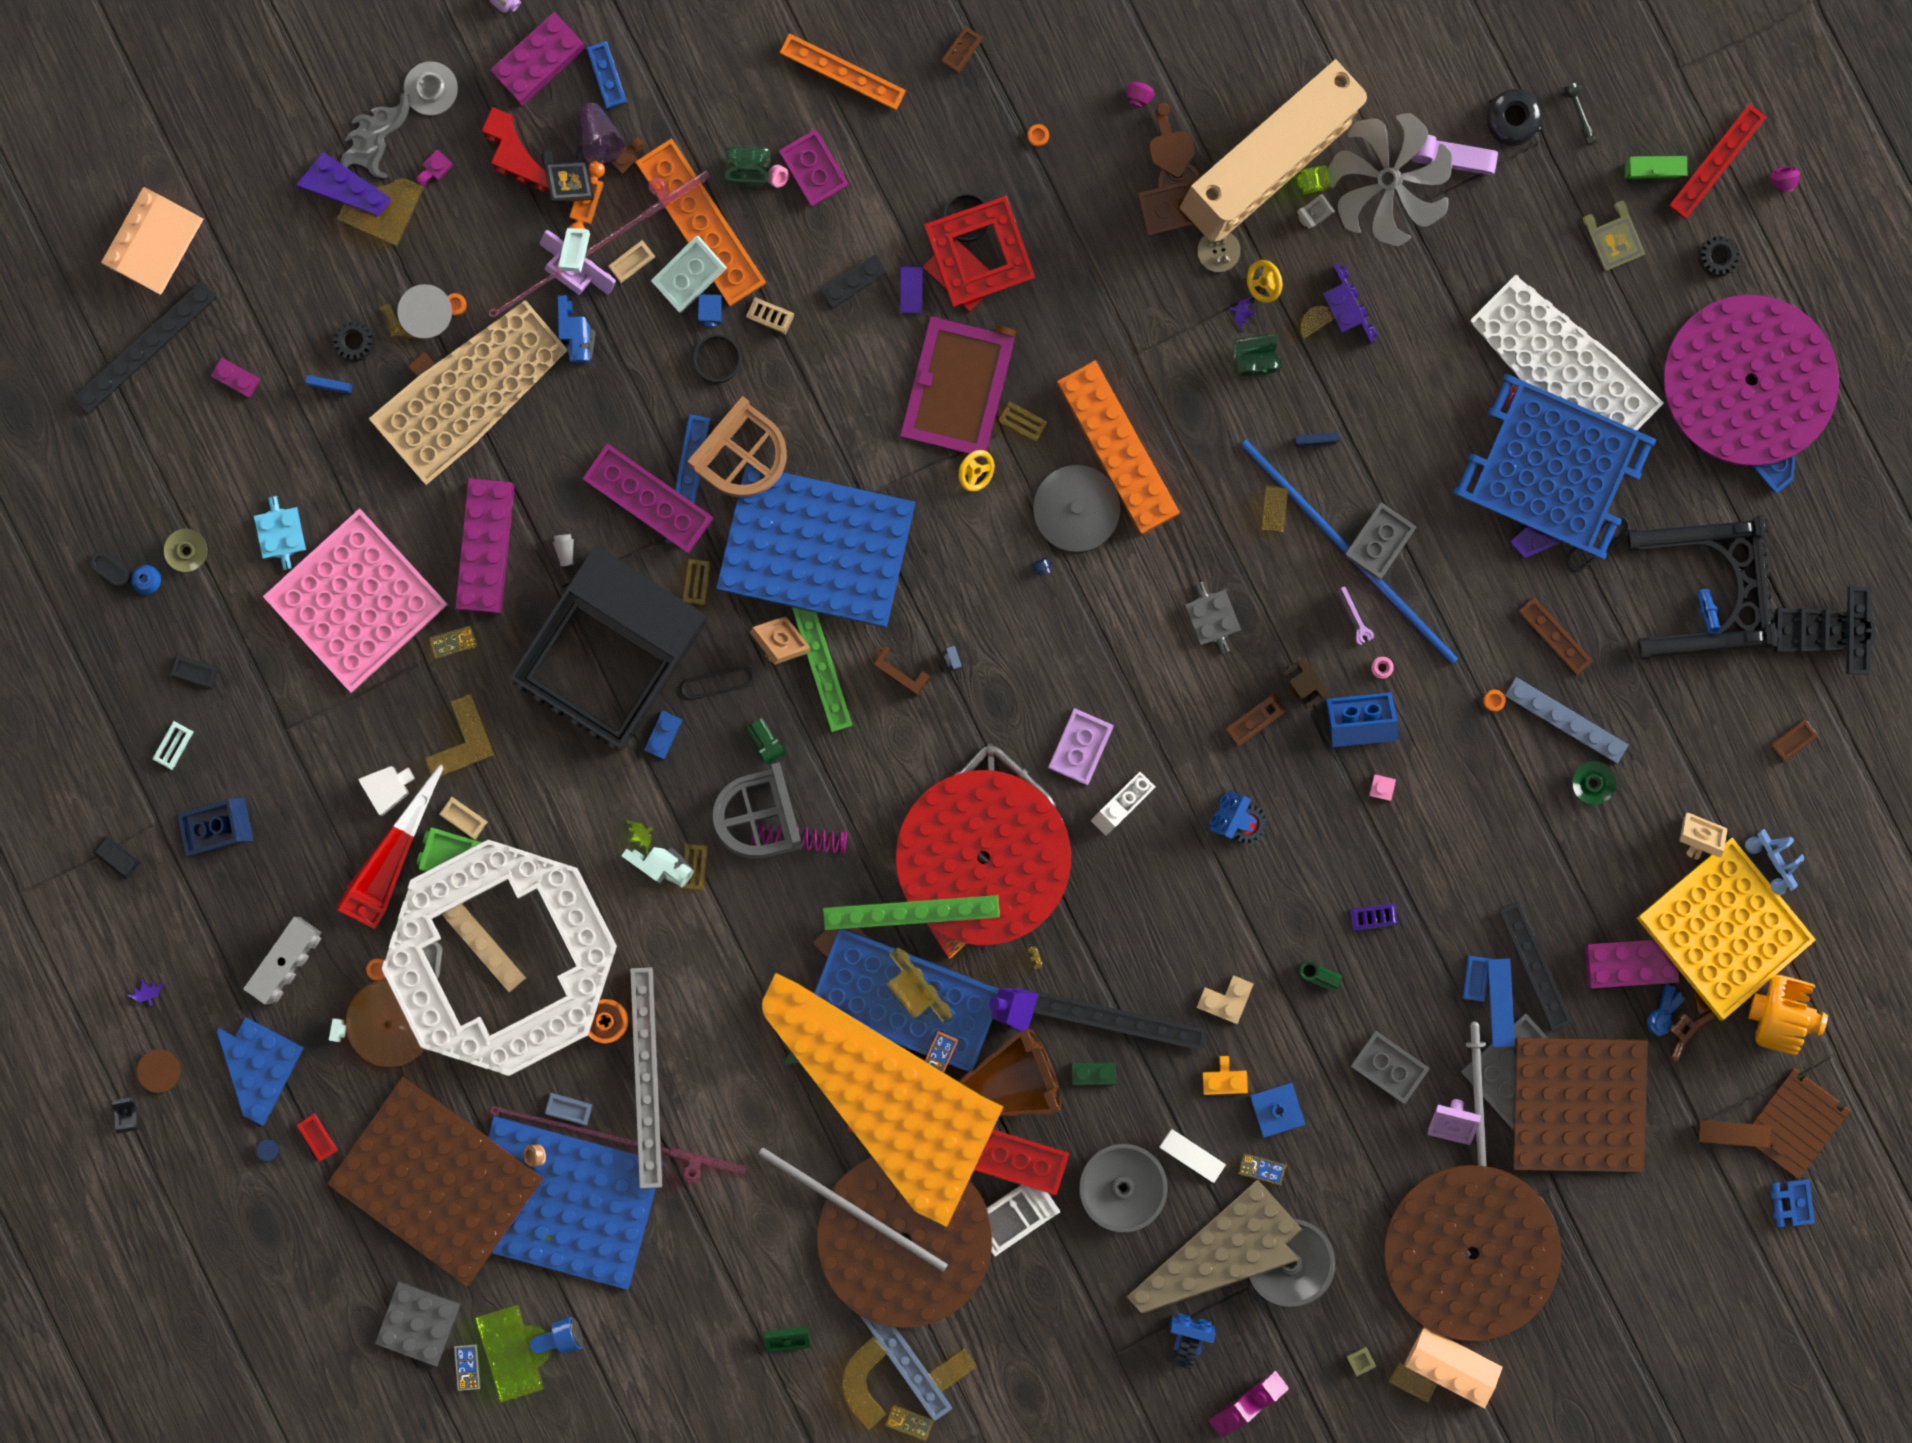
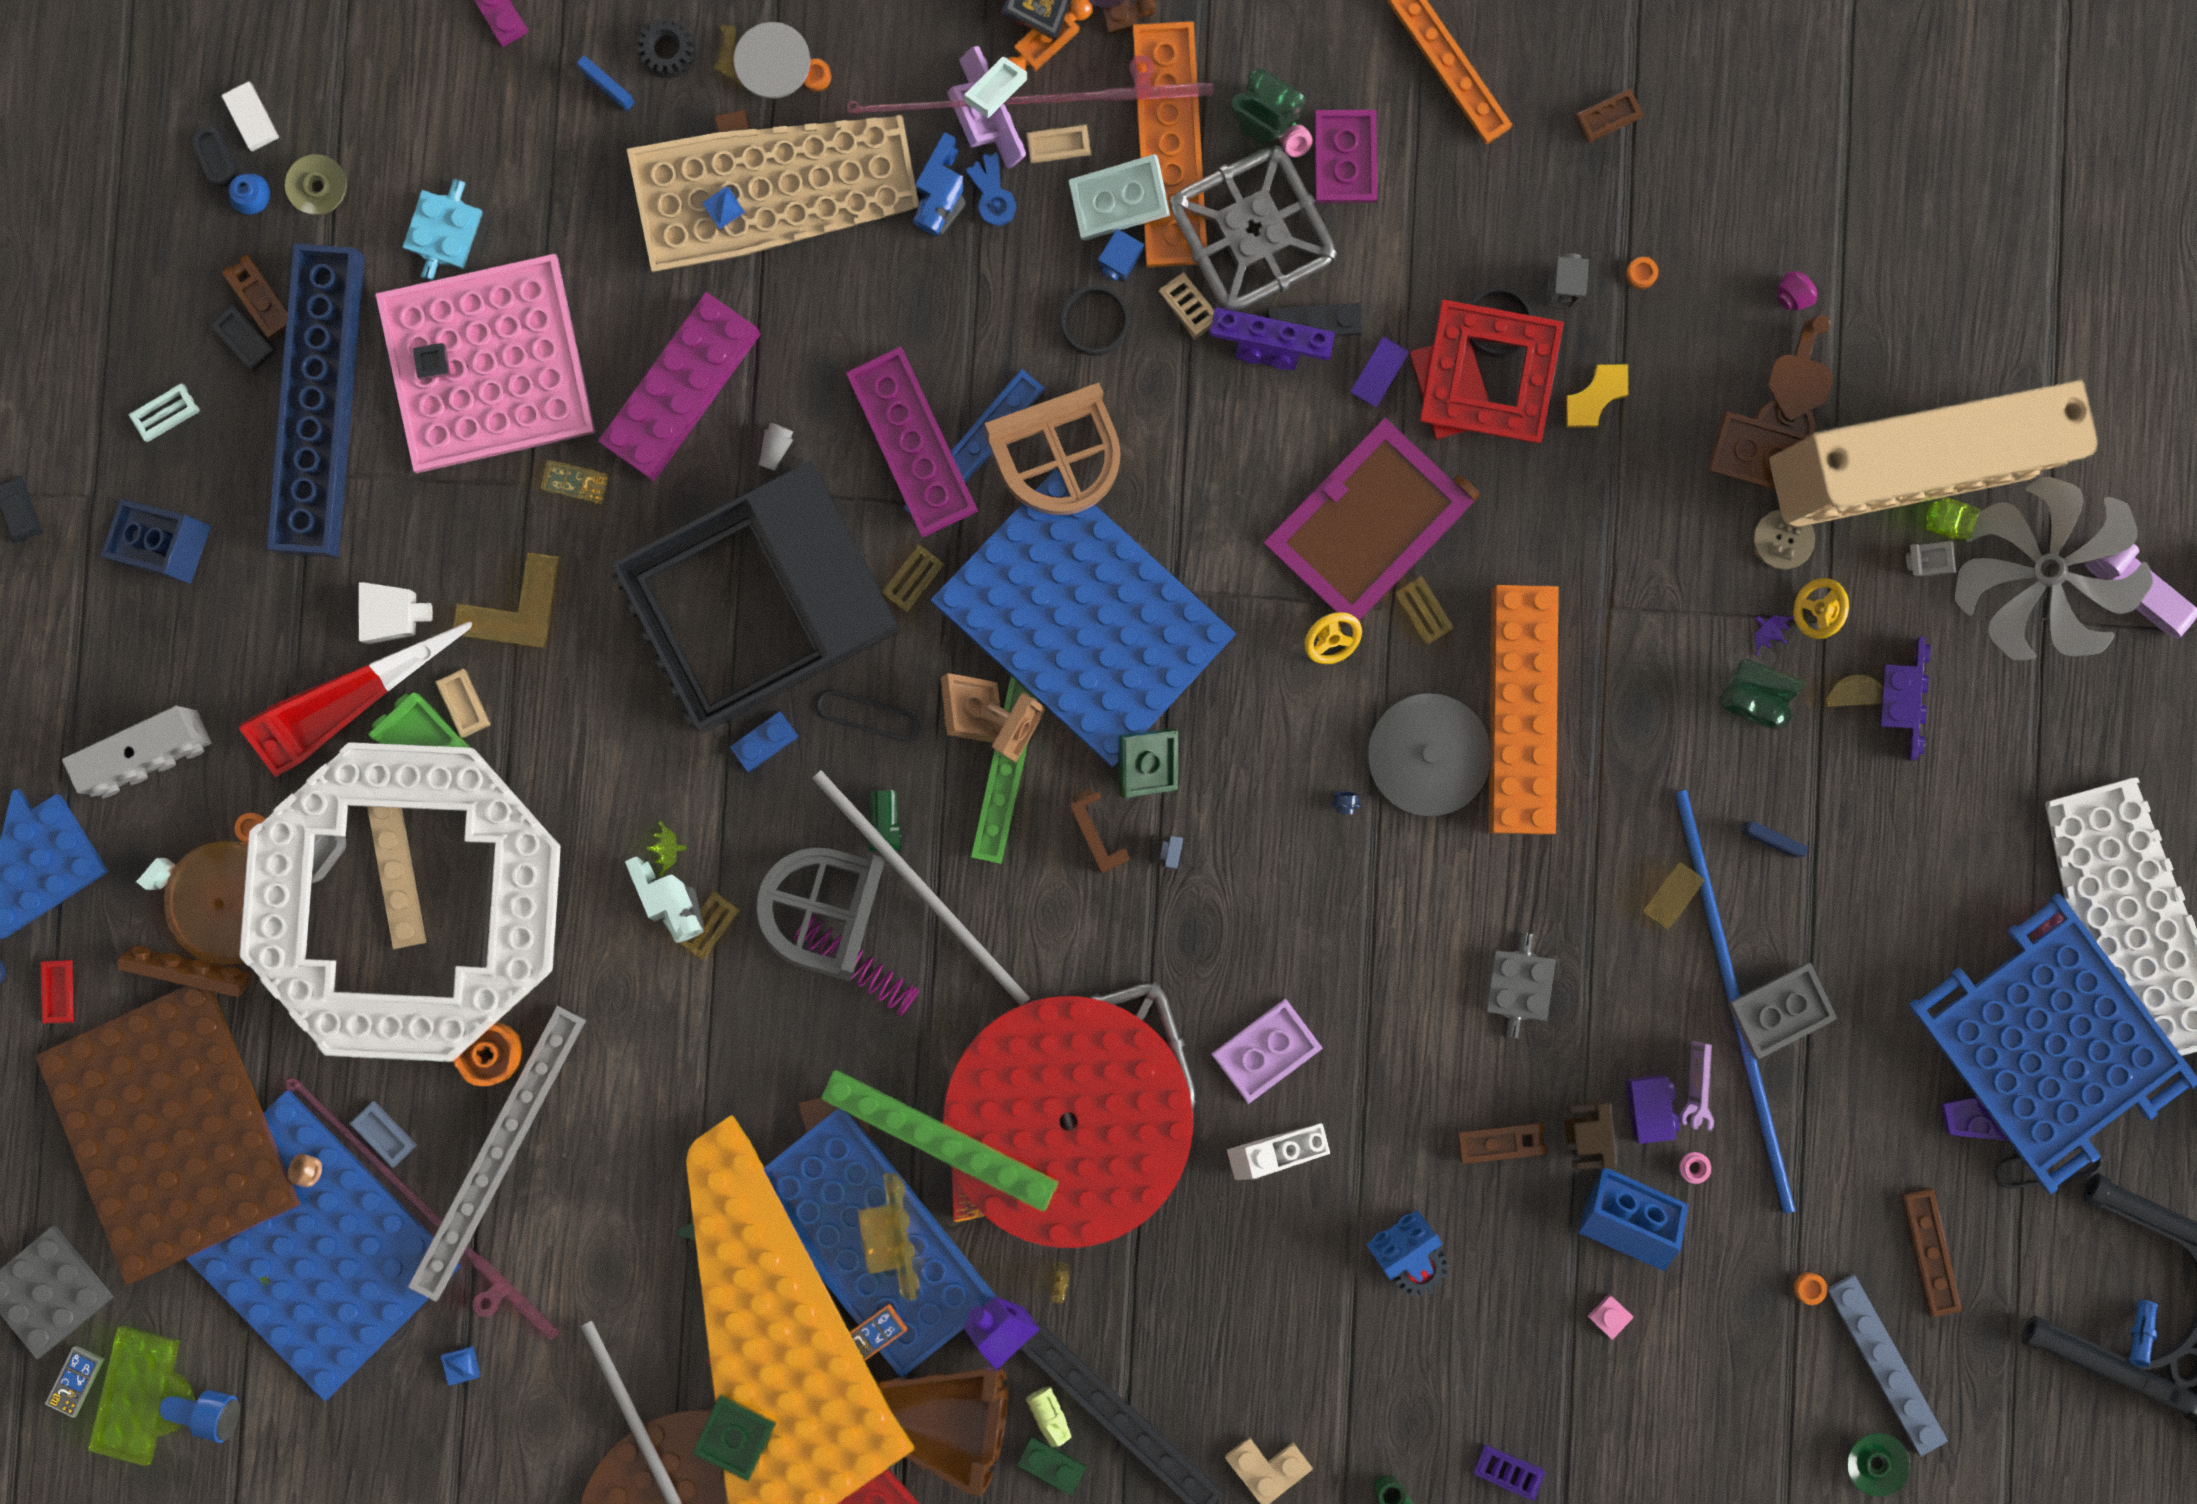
camera: 25 degrees right, 0 degrees up
none -> reddish brown plate [117,946,251,997]
none -> reddish brown plate [221,253,288,340]
none -> white tile [222,82,279,151]
none -> dark blue brick [267,244,365,558]
none -> black plate [413,343,451,380]
none -> blue tile [441,1346,481,1386]
none -> dark green tile [692,1394,777,1482]
none -> blue tile [702,186,746,230]
none -> light grey piece [812,770,1030,1006]
none -> blue piece [966,153,1016,227]
none -> medium nougat tile [982,693,1046,763]
none -> yellowish green hinge [1026,1386,1071,1447]
none -> tile [1119,728,1178,798]
none -> flat silver plate [1169,145,1337,311]
none -> dark purple bracket [1210,308,1335,371]
none -> dark grey brick [1545,253,1589,309]
none -> yellow tile [1565,365,1628,428]
none -> dark purple brick [1625,1075,1680,1144]

